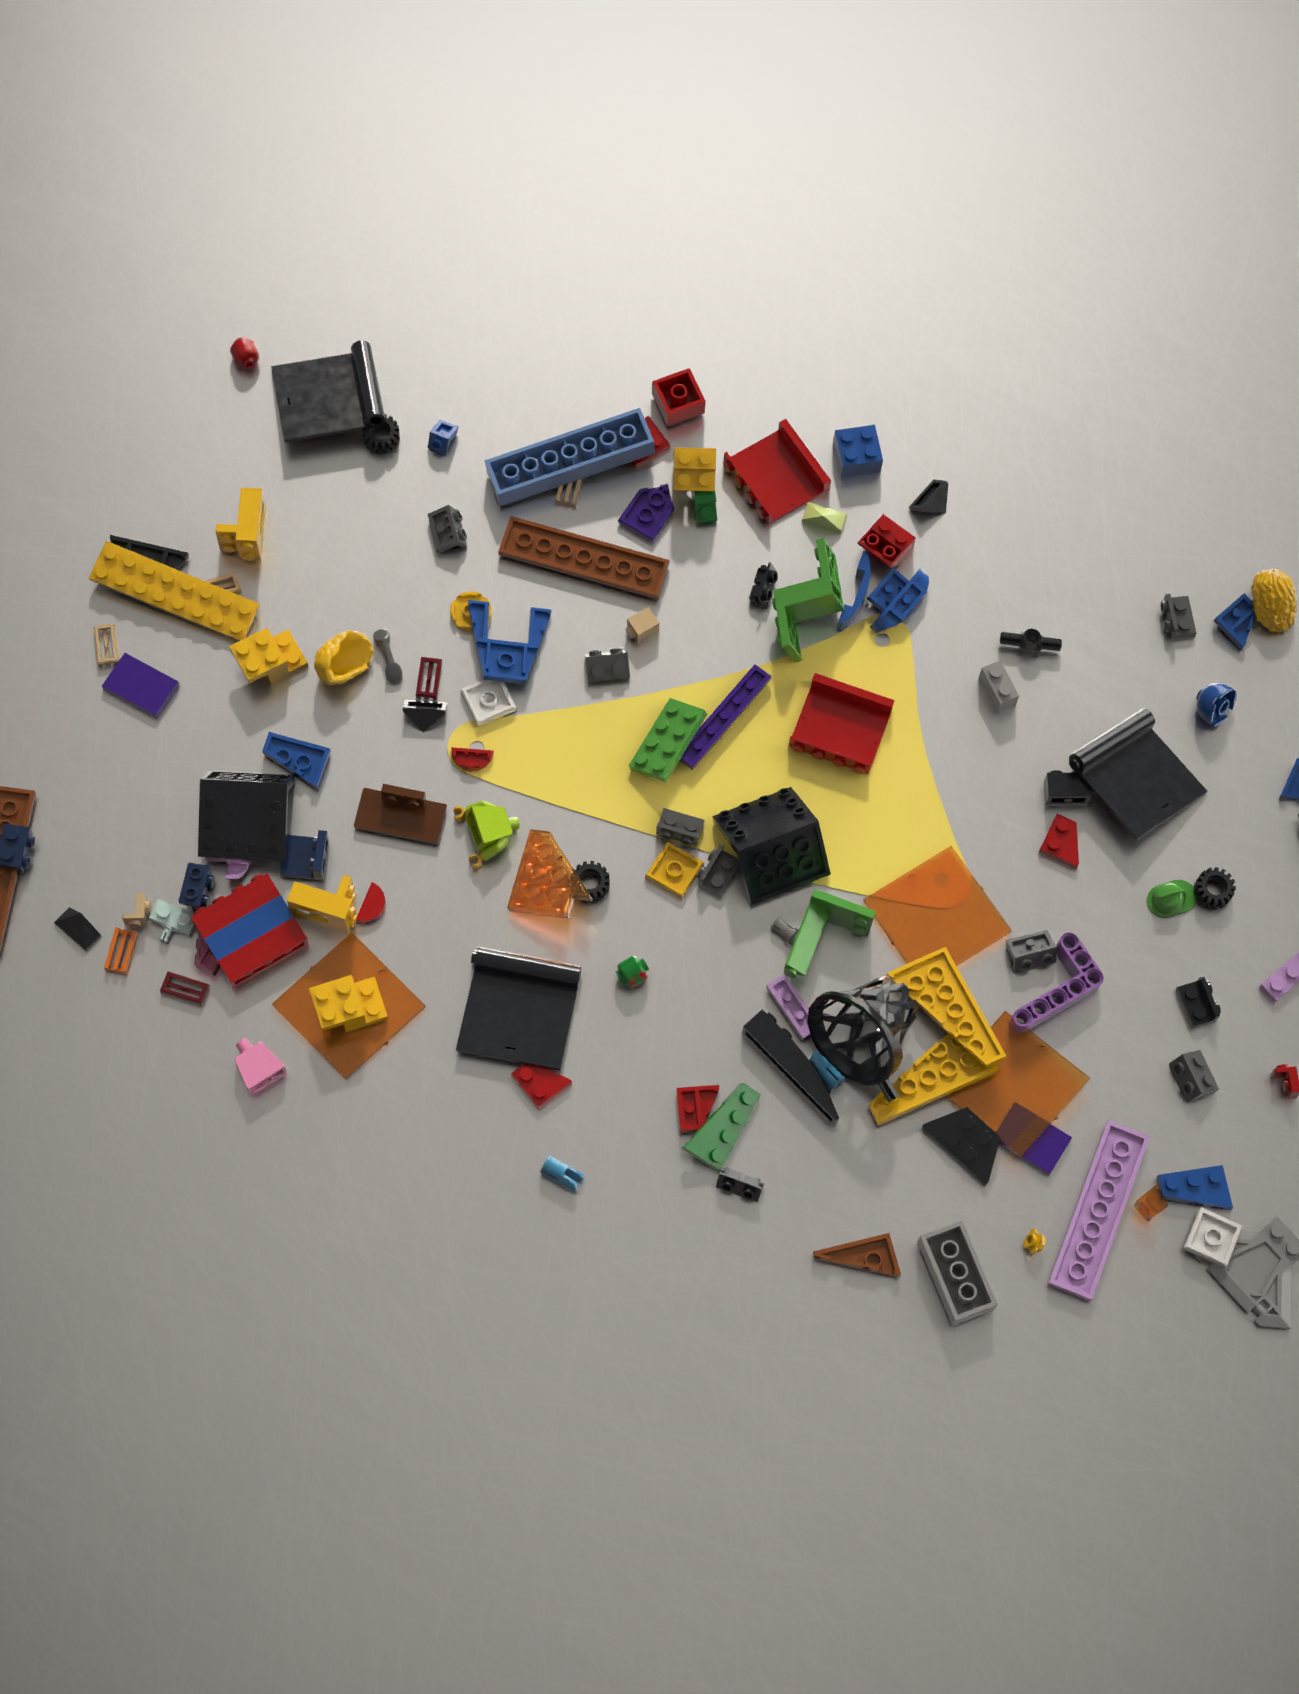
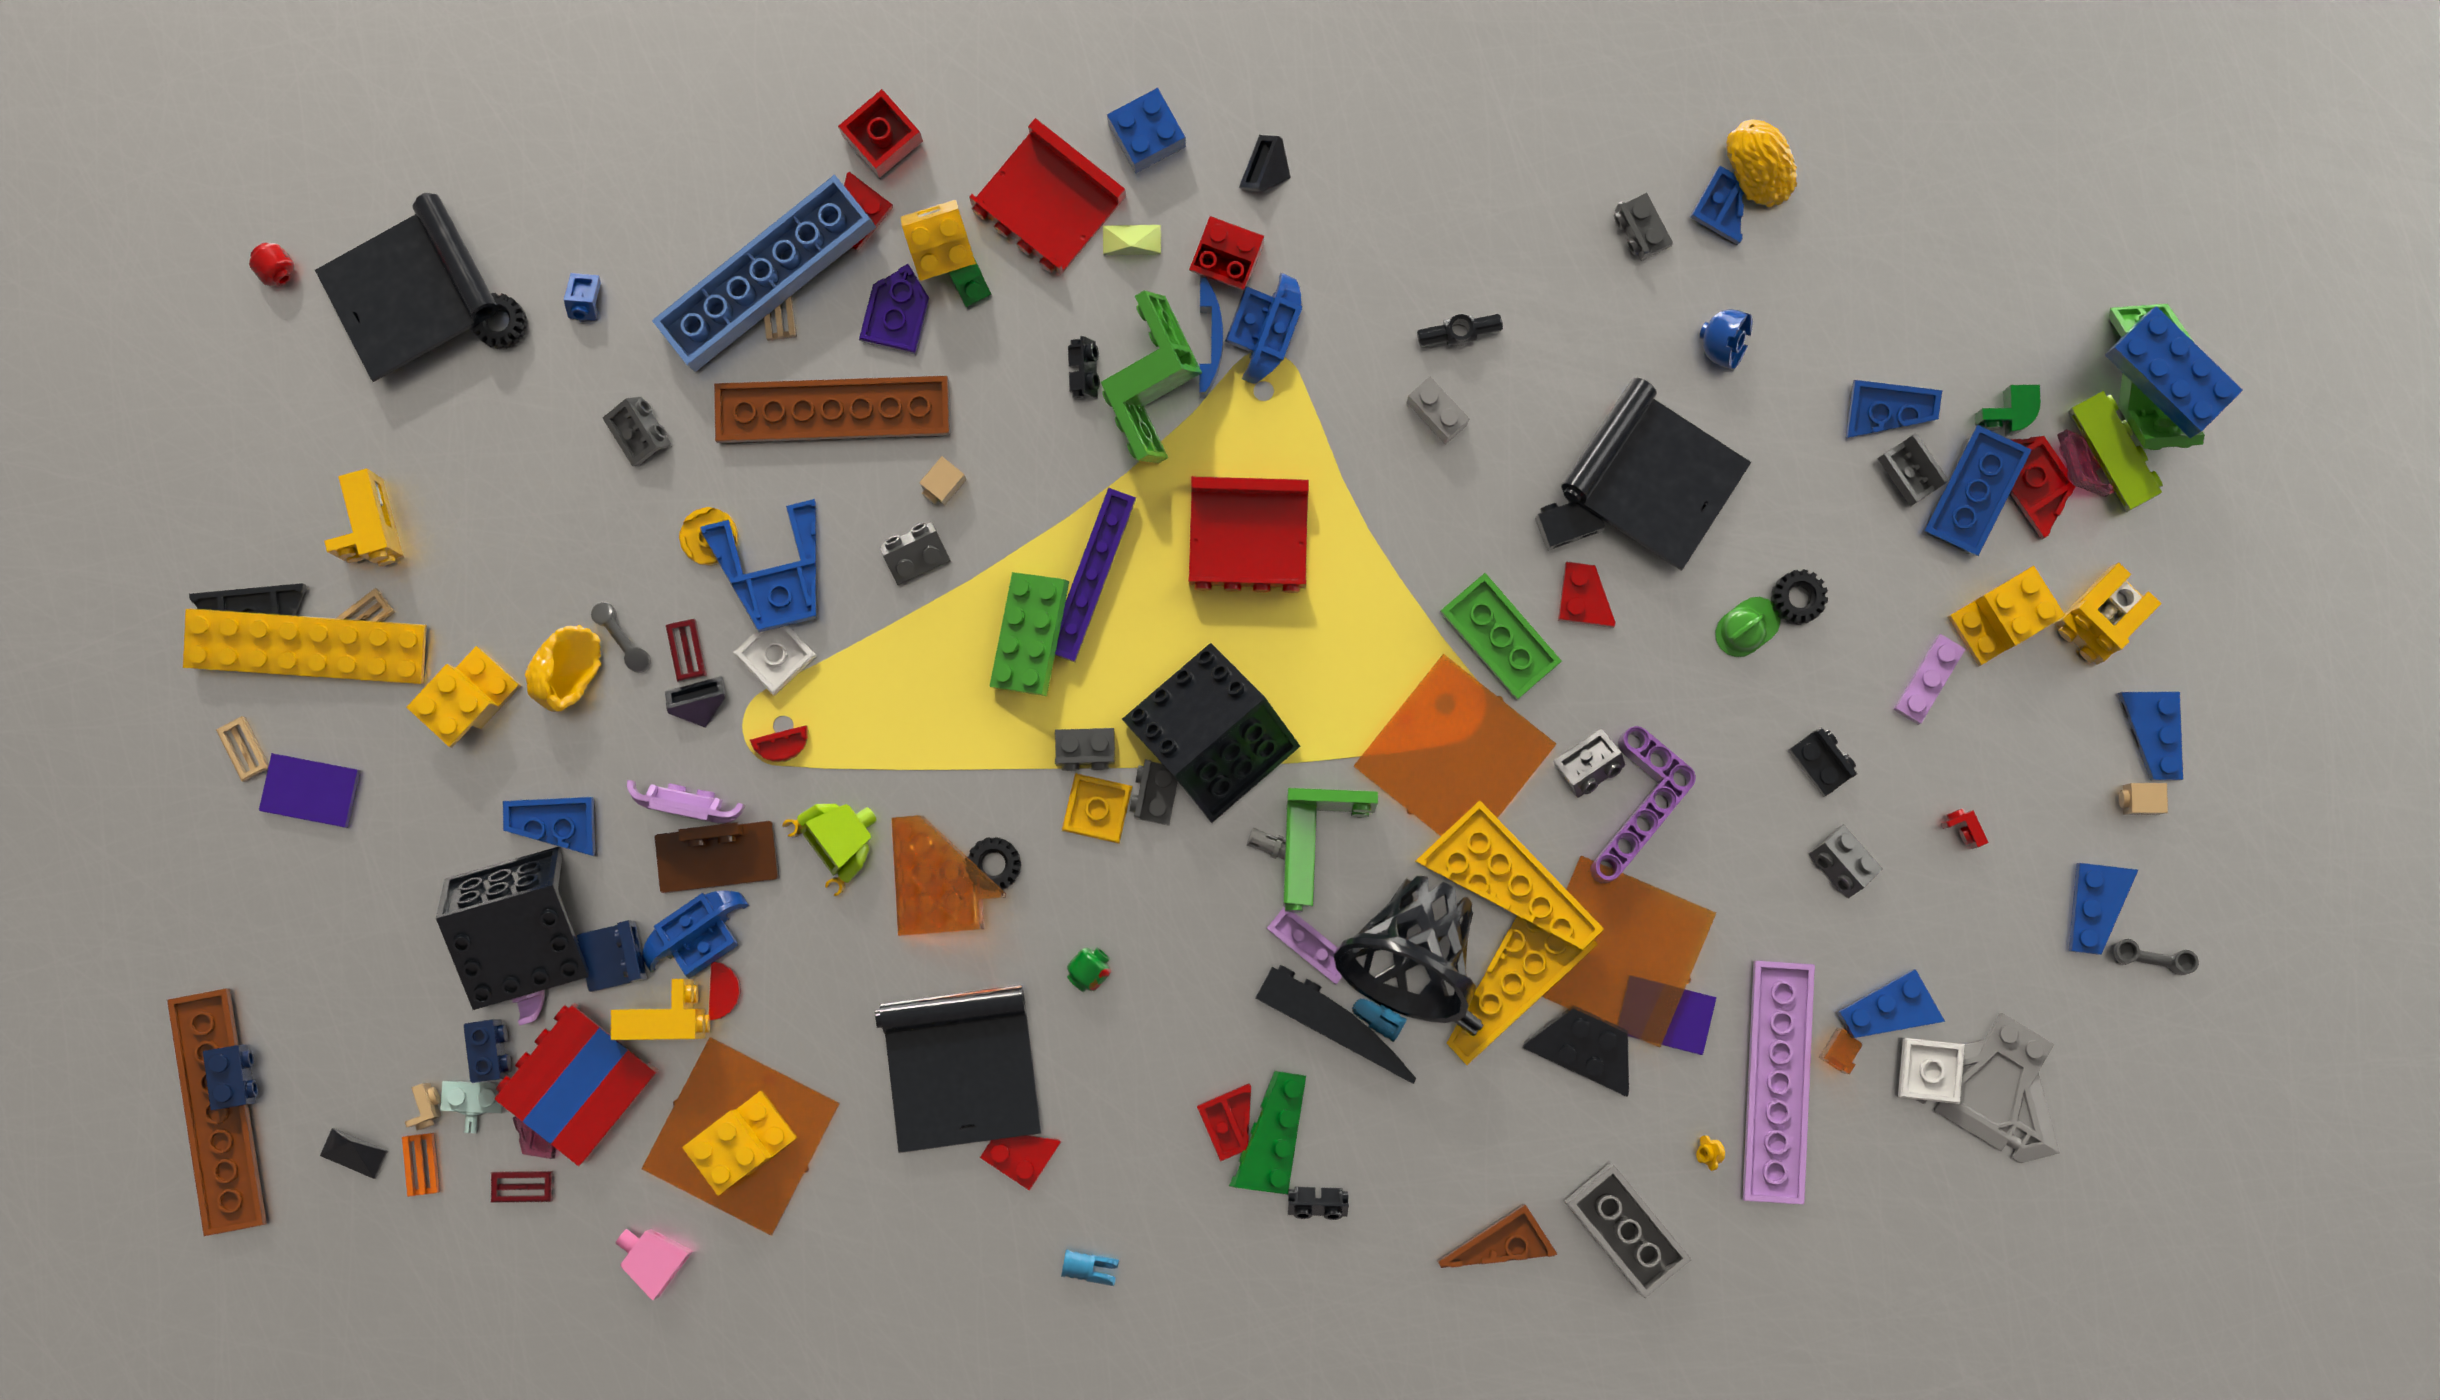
camera: 15 degrees left, 15 degrees up
none -> lavender plate [627,780,746,823]
none -> blue plate [642,891,749,979]
none -> bright green plate [1440,573,1562,700]

